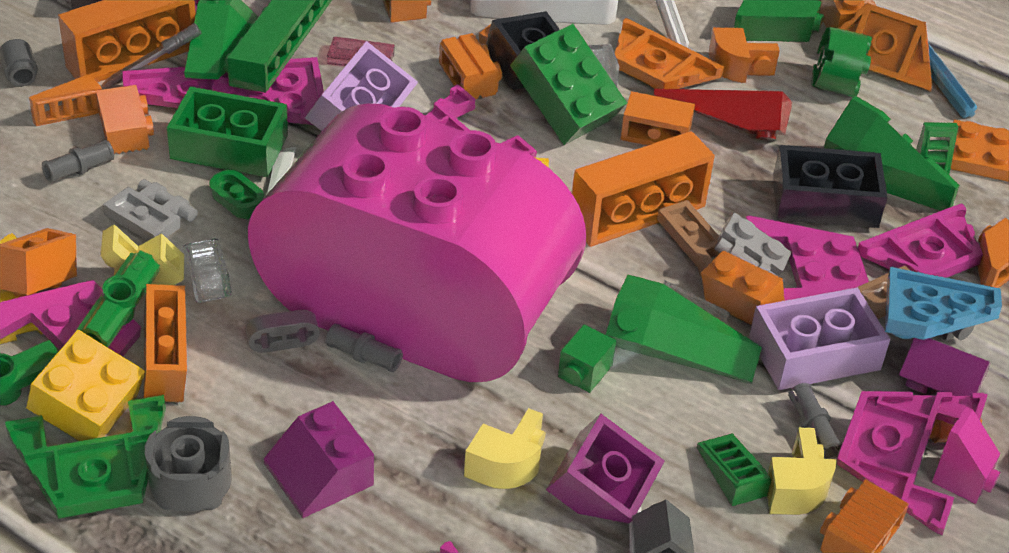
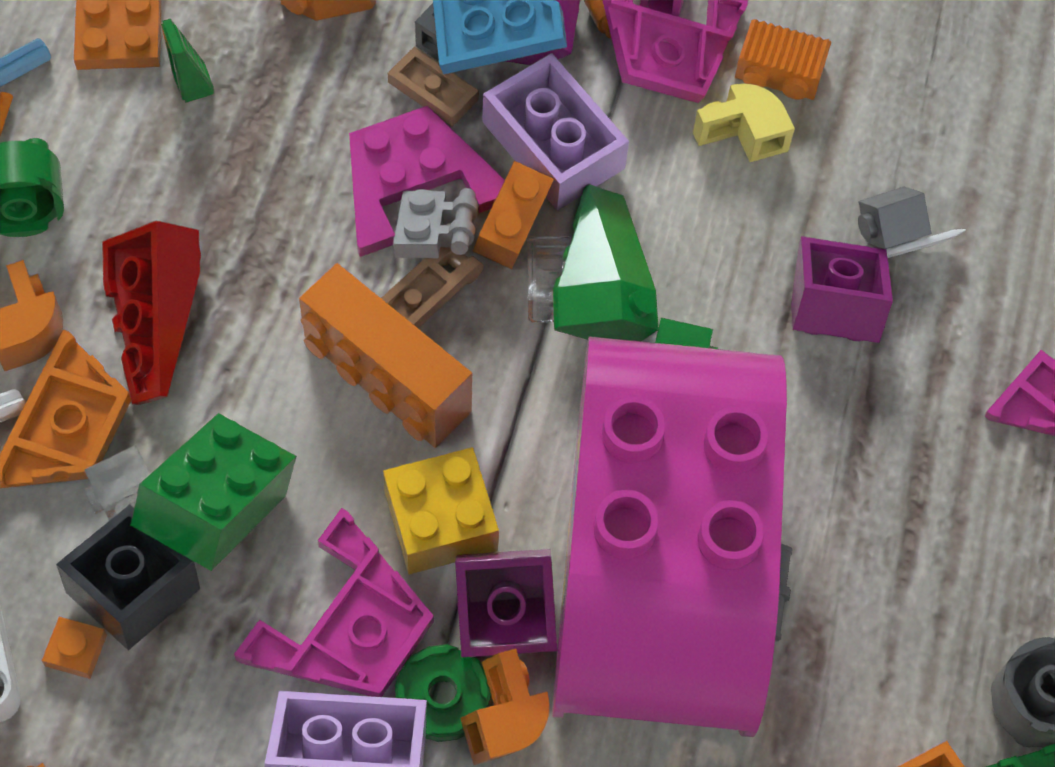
camera: 110 degrees left, 20 degrees up
flat silver beam [246,310,320,353] -> none
magenta slope [263,401,374,518] -> none
orange brick [439,33,502,99] -> none
light yellow brick [464,408,546,489] -> none
orange brick [620,91,695,146] -> none
green slope [697,433,772,506] -> none
black brick [773,145,888,228] -> none
dark grey pin [788,383,842,459] -> none
green wedge [824,96,960,211] -> none
dark pink wing [858,203,983,278] -> none

